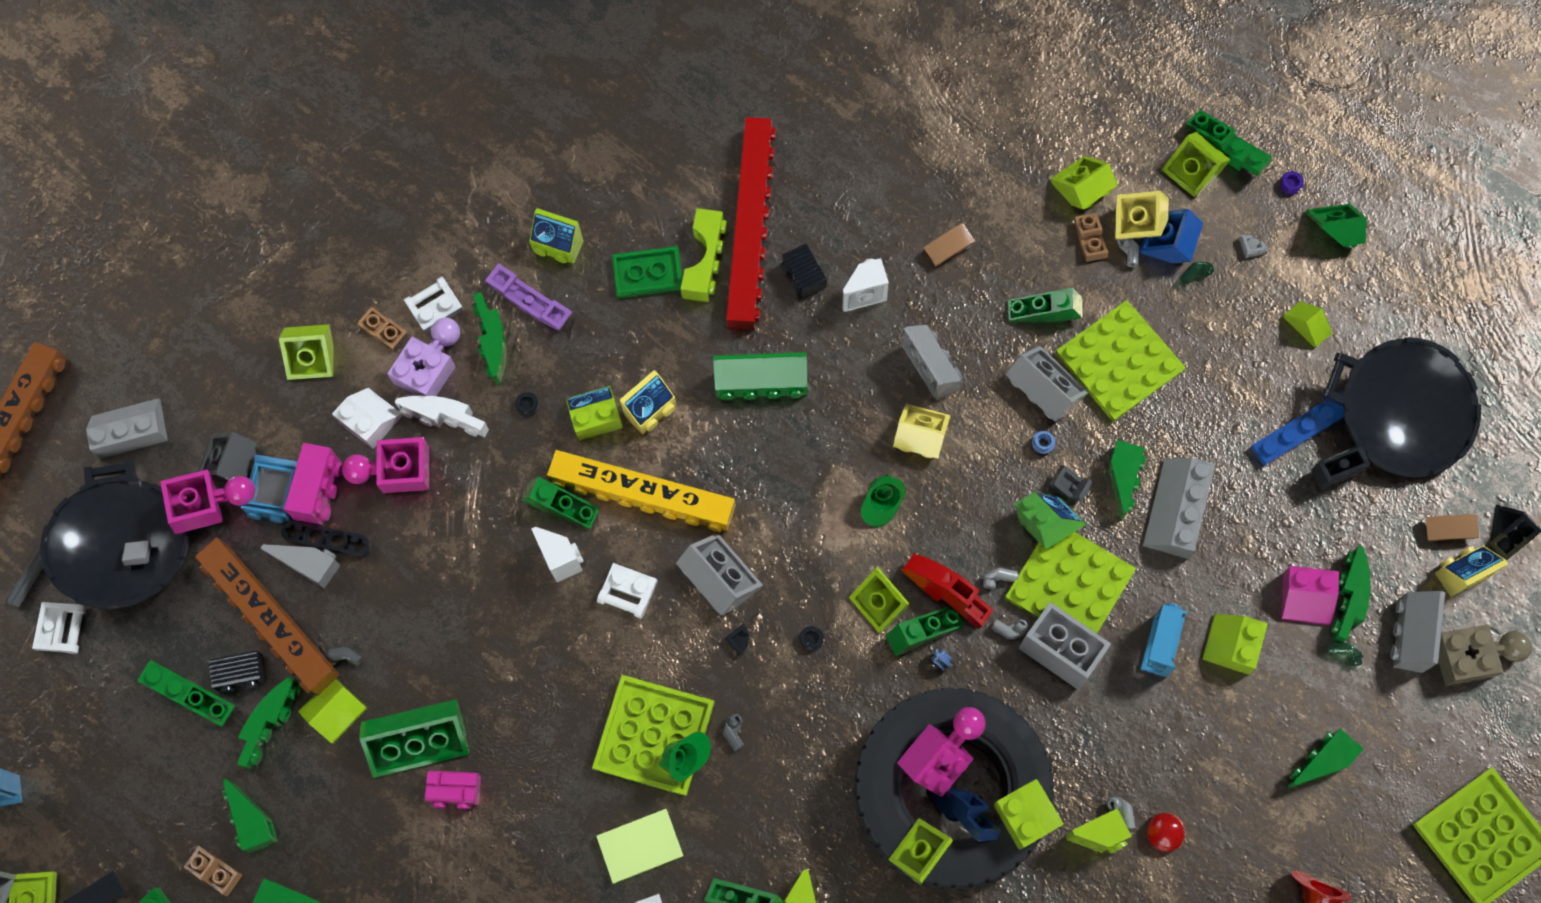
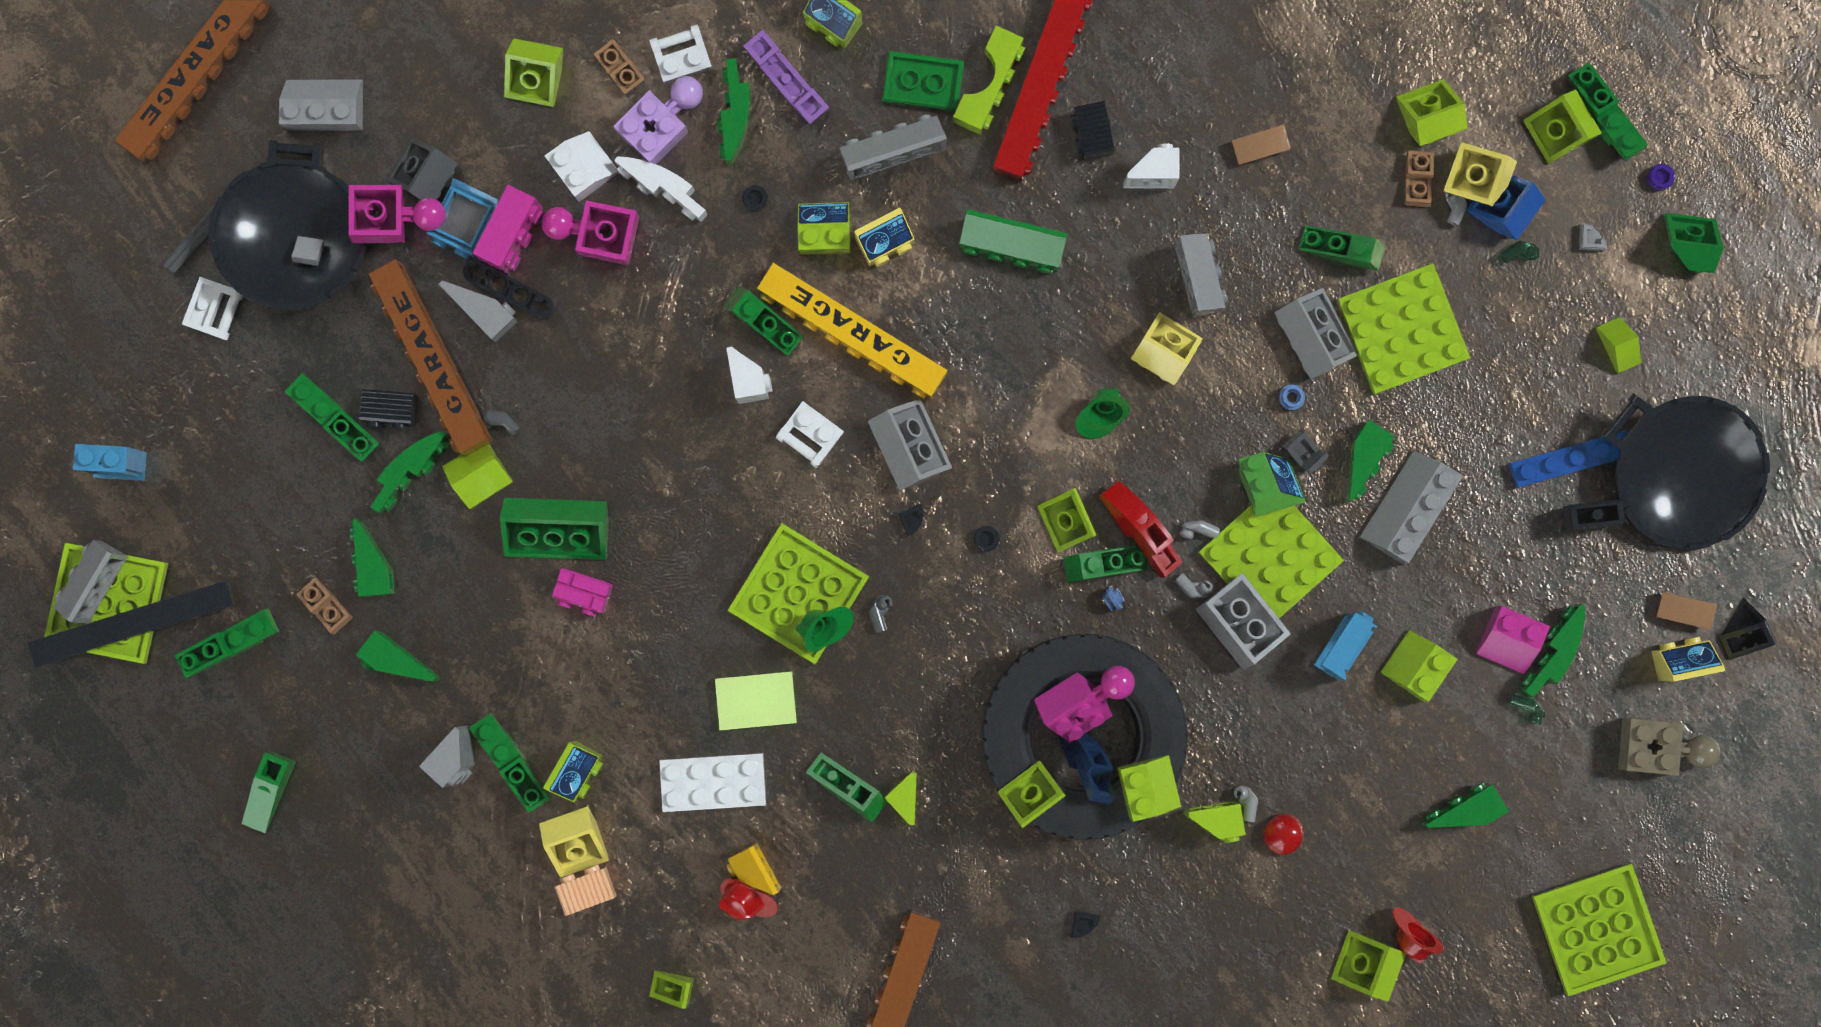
camera: 15 degrees right, 15 degrees up
light grey slope [1390,591,1445,673] -> none
none -> light grey slope [840,115,947,181]

